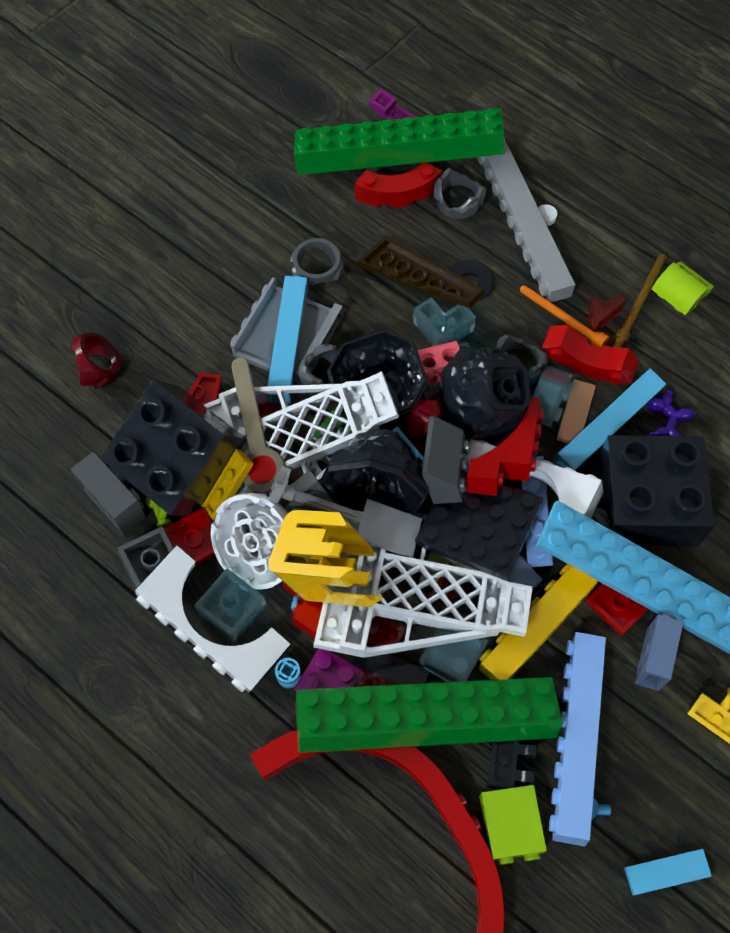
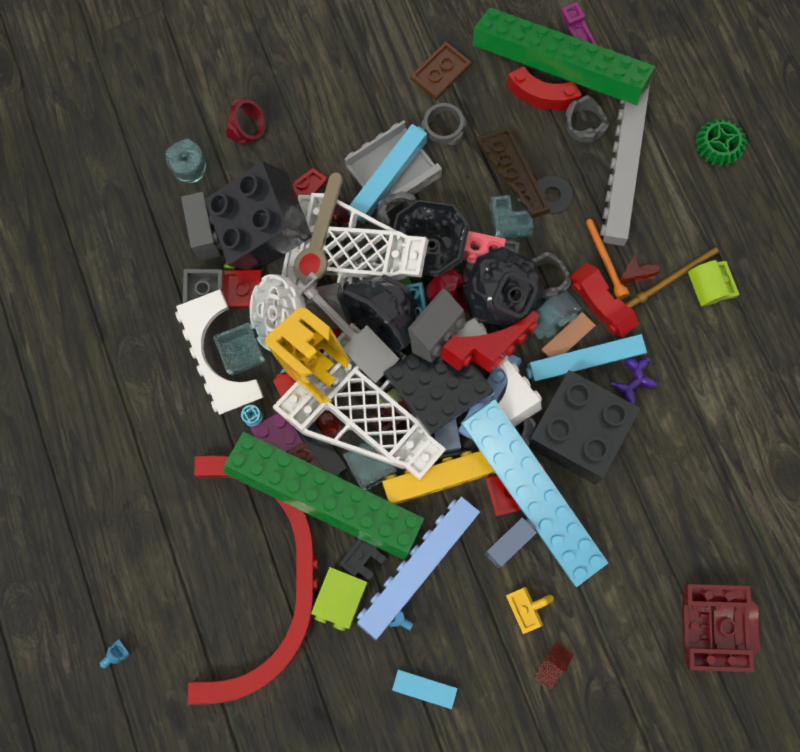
camera: 35 degrees right, 10 degrees up
yellow tile [202,449,254,520] -> none
white tile [538,205,557,226] -> none
none -> clear light blue brick [166,139,207,183]
none -> reddish brown tile [410,41,472,100]
none -> green gear [695,118,747,167]

